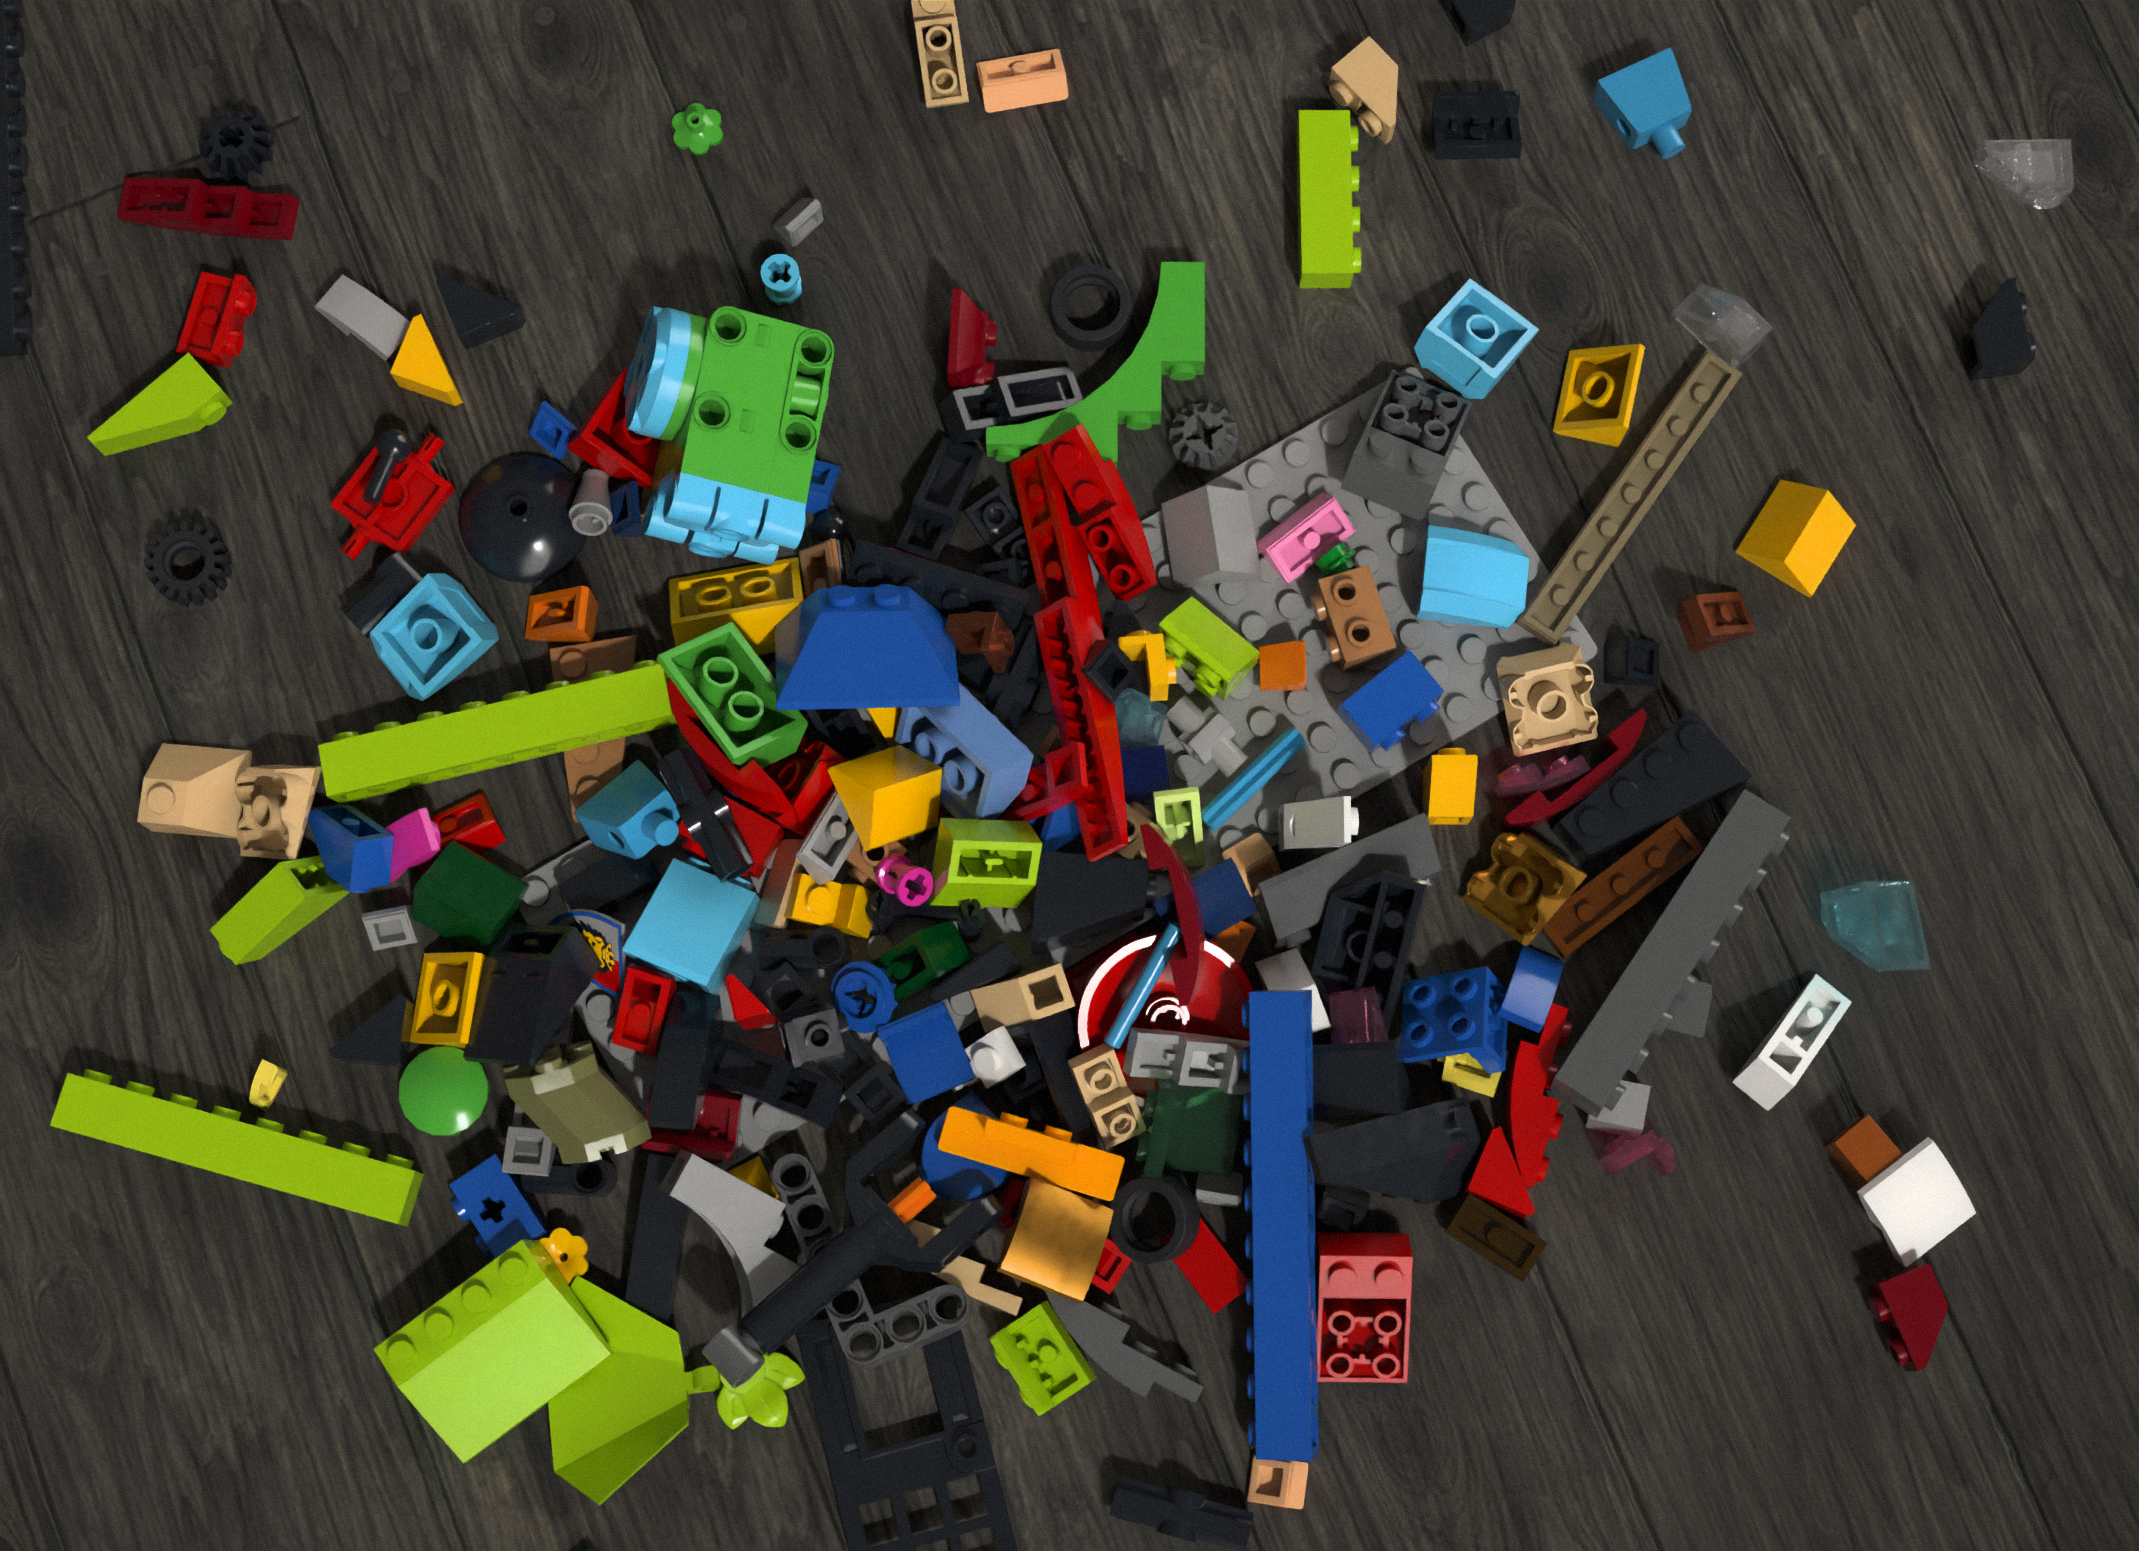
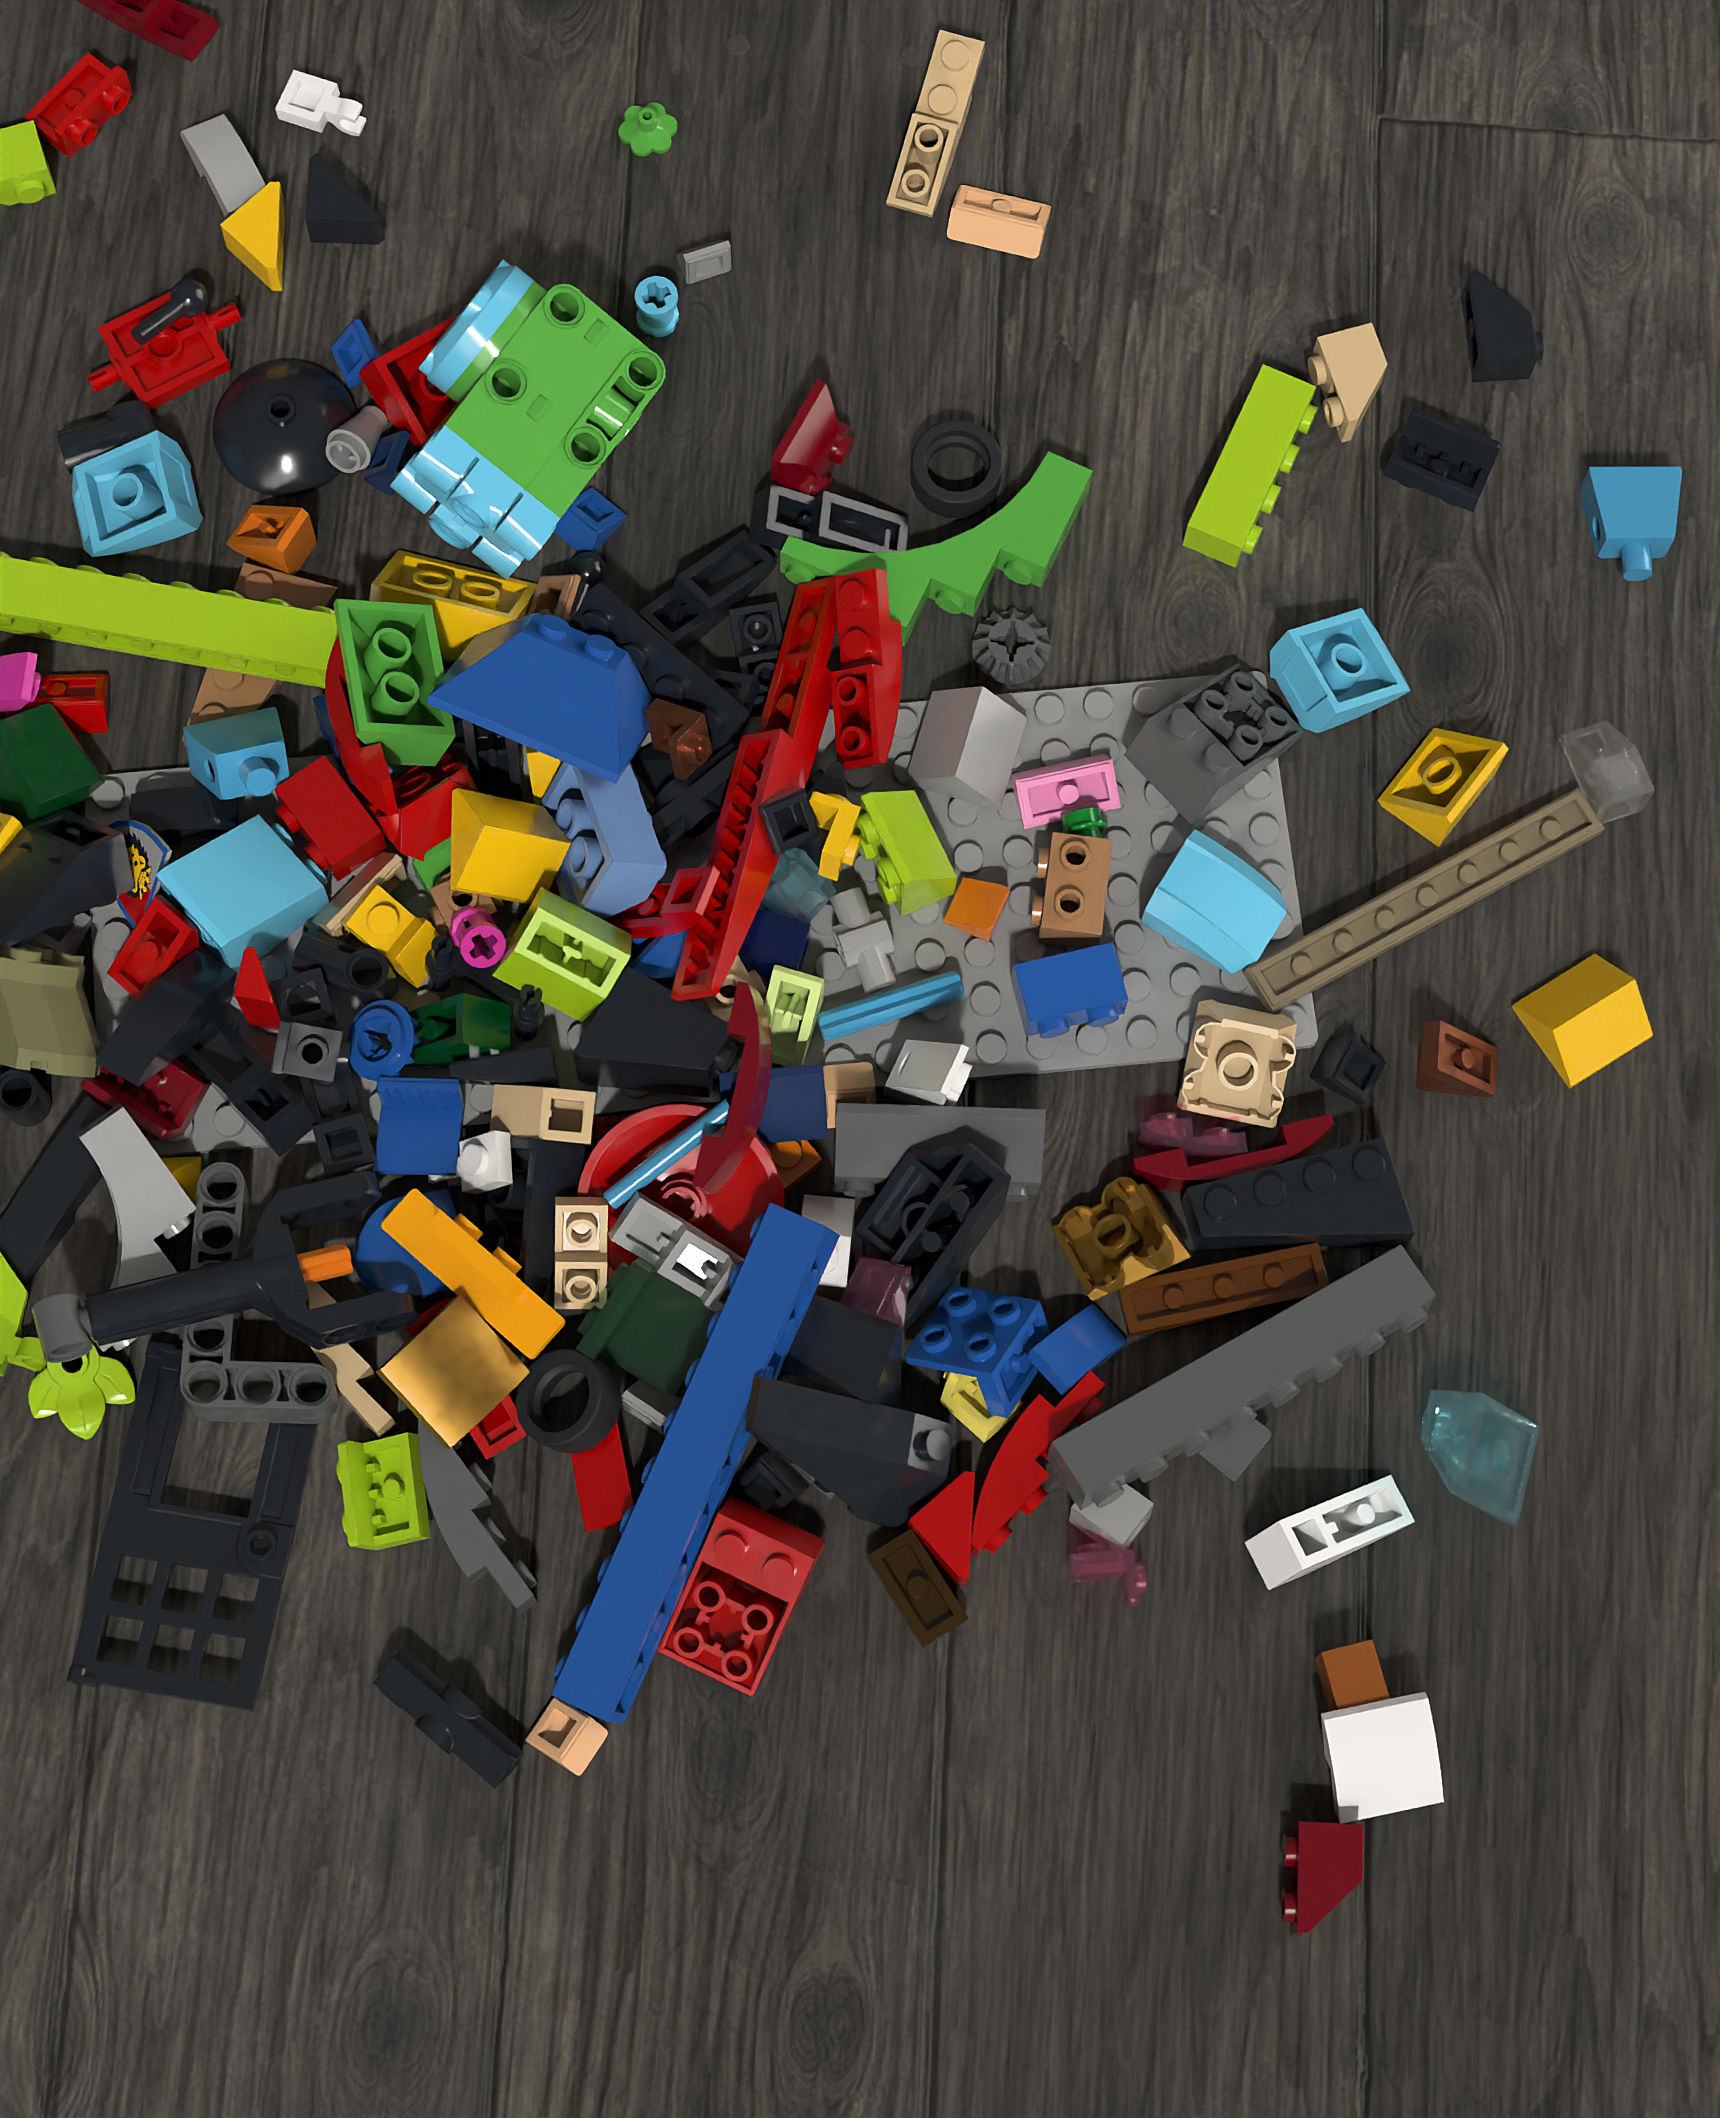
camera: 20 degrees right, 5 degrees down
black piece [656,745,755,884] -> none
light grey slope [795,788,859,885] -> none
yellow slope [1422,748,1478,825] -> none
none -> white plate [275,70,366,136]

